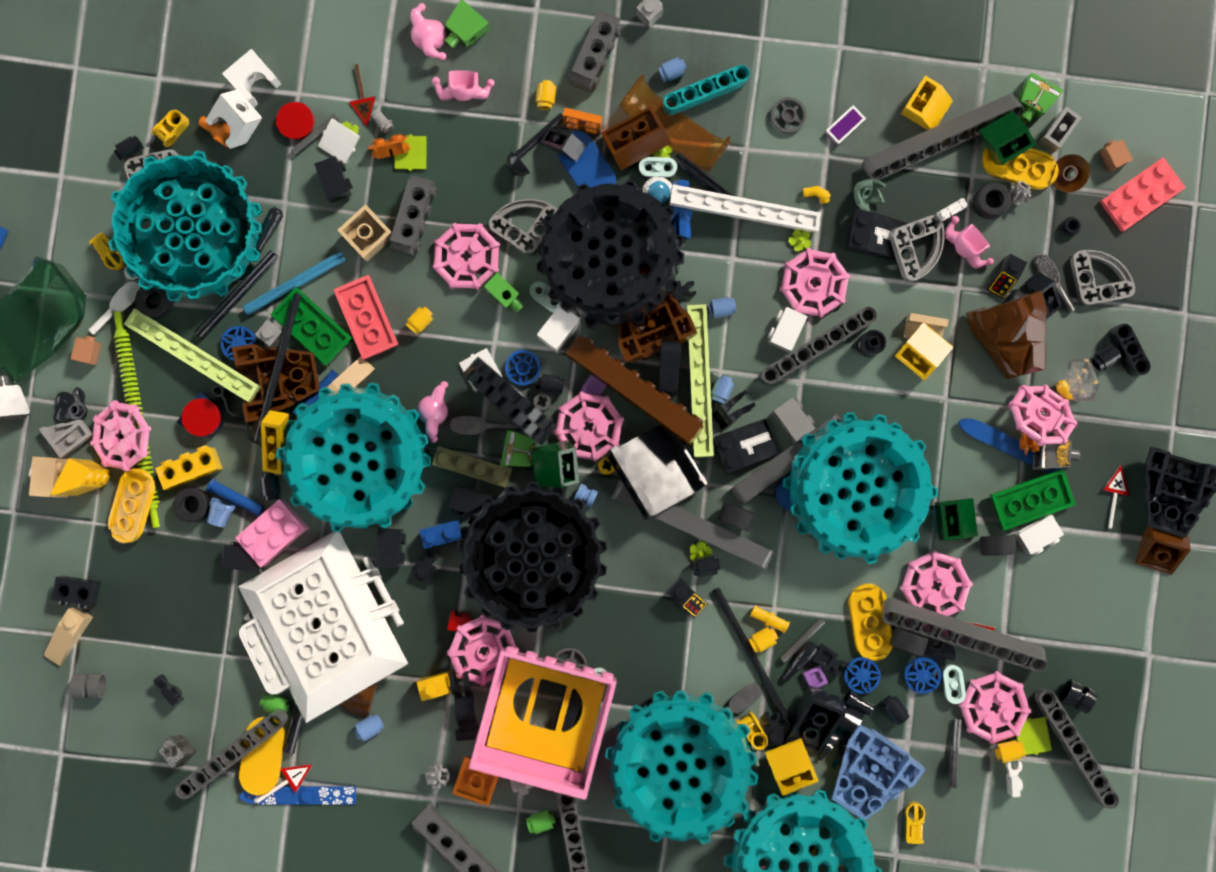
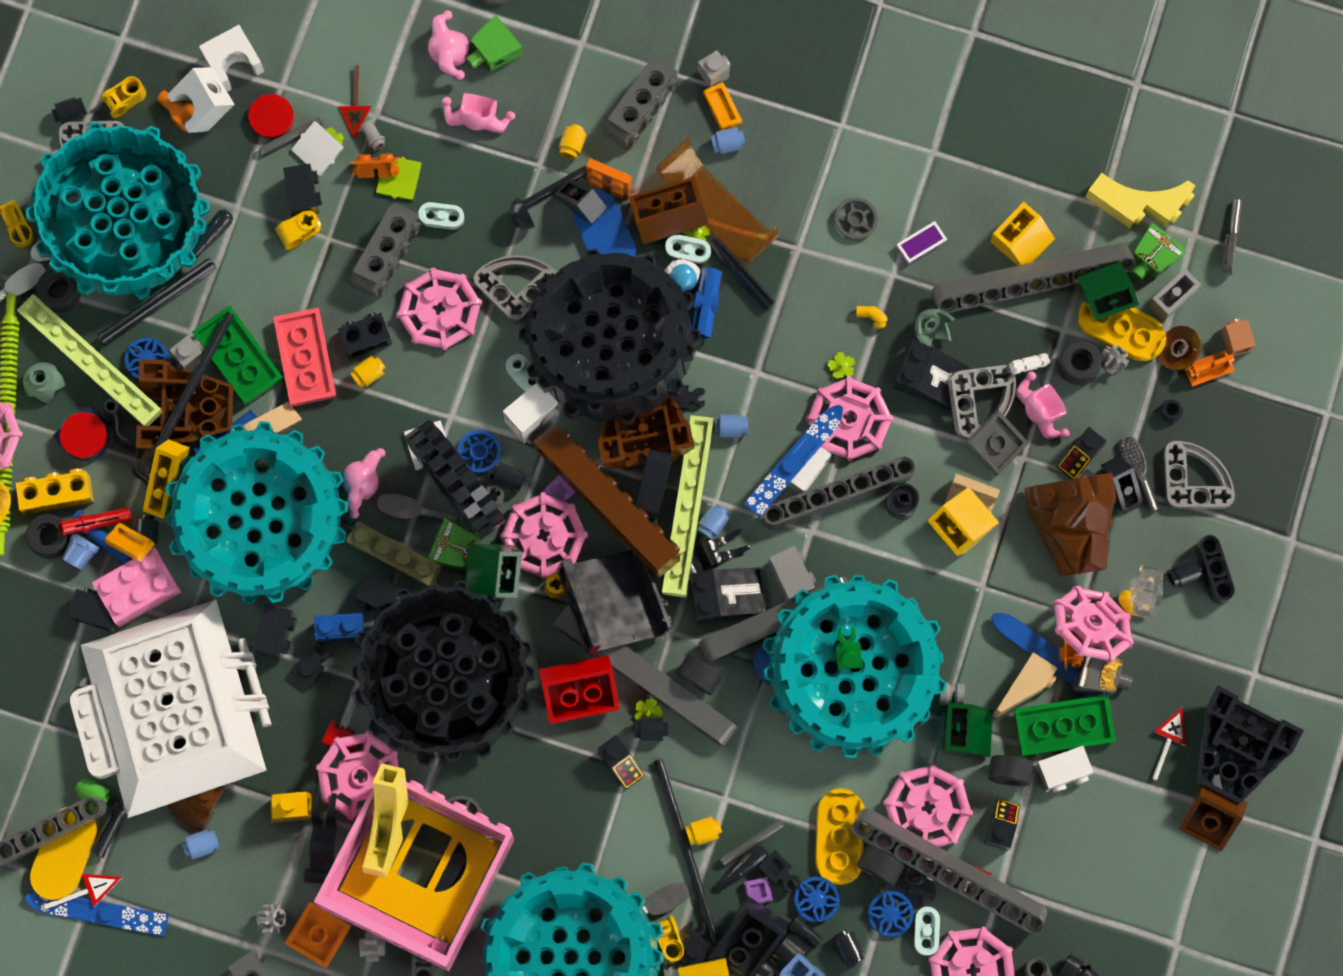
camera: 10 degrees right, 10 degrees down
dark azure axle [243,252,346,315] -> none
tan brick [337,204,392,262] -> none
bright green torso [483,273,524,313] -> none
medium blue wheel [574,483,599,509] -> none
teal beam [662,65,750,115] -> none
white plate [669,185,821,233] -> none
yellow pin [750,605,790,633] -> none
coral plate [1099,157,1186,232] -> none
none -> sand green piece [23,362,66,404]
none -> red pin [59,507,132,536]
none -> light orange tile [104,523,155,562]
none -> yellow piece [275,210,321,250]
none -> black brick [338,313,392,360]
none -> light yellow arch [362,763,409,878]
none -> light aqua plate [418,202,465,230]
none -> red brick [539,655,620,724]
none -> light orange tile [702,82,742,131]
none -> blue piece [744,405,843,518]
none -> green plate [836,627,863,669]
none -> light grey wheel [938,682,965,706]
none -> dark grey tile [964,410,1029,476]
none -> black slope [985,798,1020,851]
none -> tan slope [993,652,1057,718]
none -> light yellow arch [1086,173,1195,229]
none -> orange hinge [1185,350,1235,387]
none -> flat silver piece [1222,199,1242,275]

